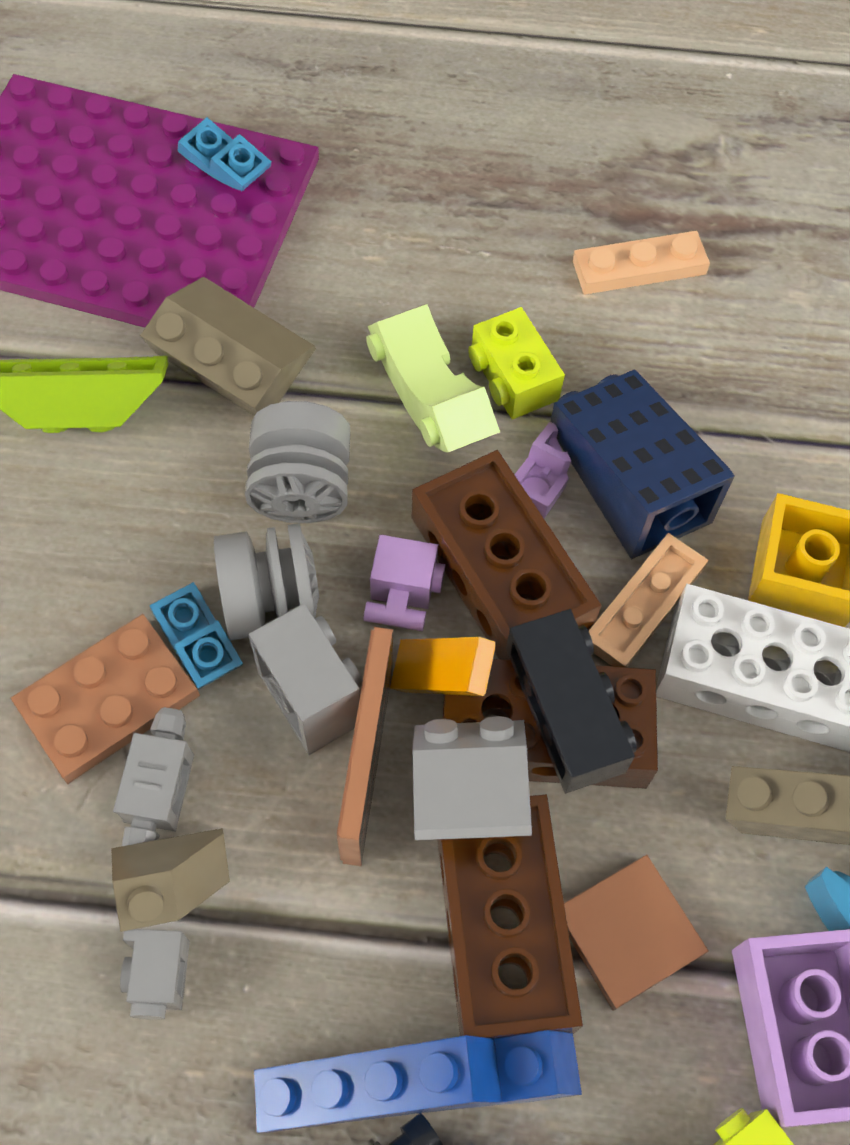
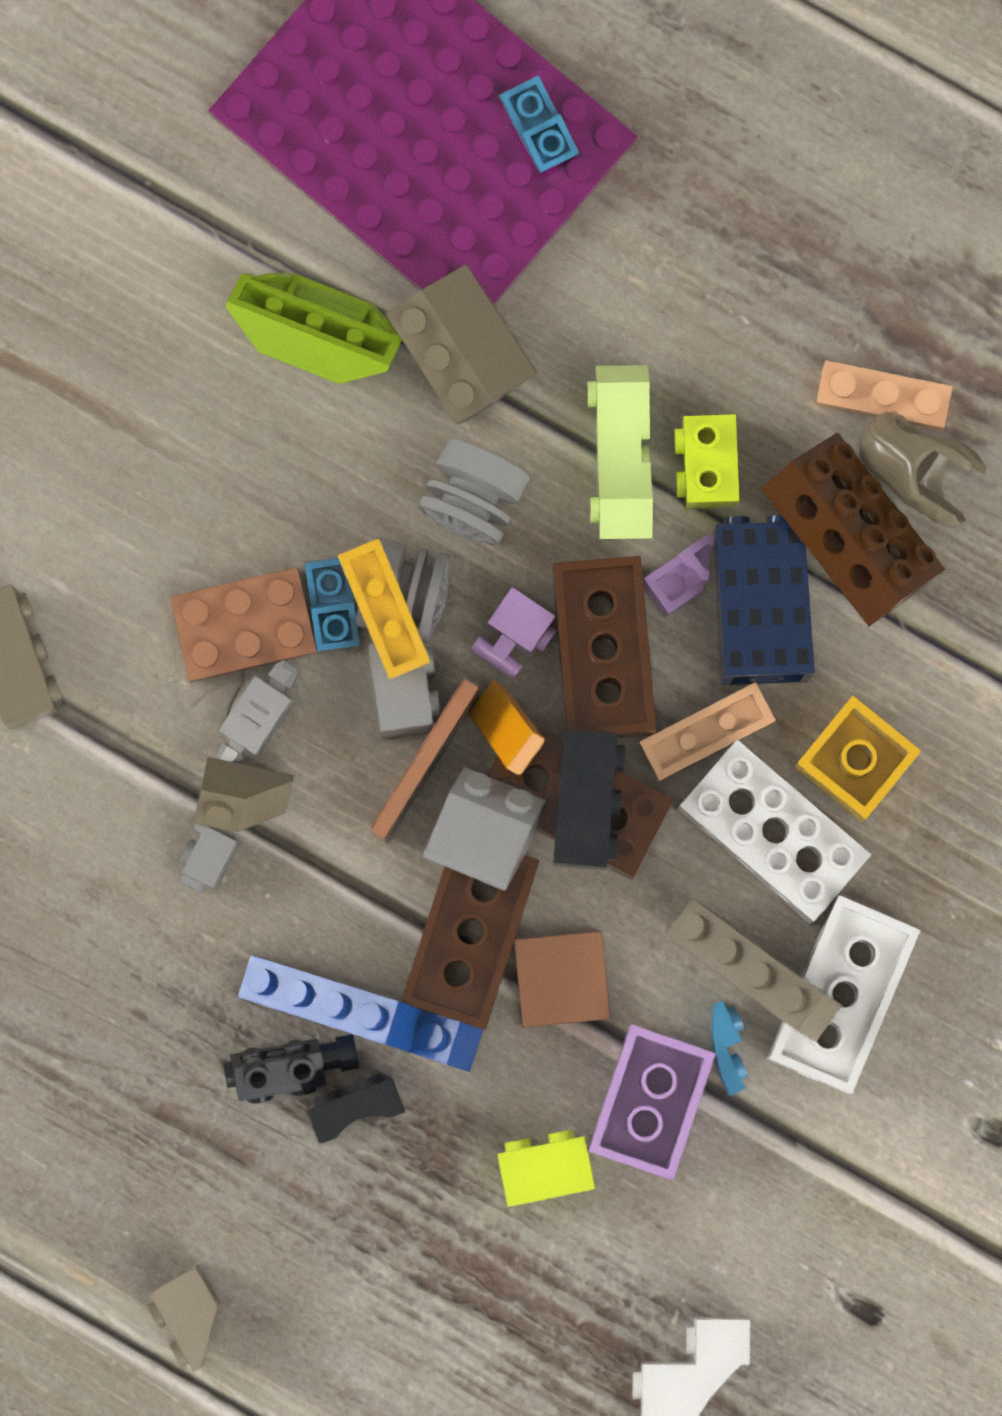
camera: 25 degrees right, 20 degrees up
none -> yellow plate [338,538,431,680]
none -> reddish brown brick [761,432,945,627]
none -> dark tan hair [859,411,986,528]

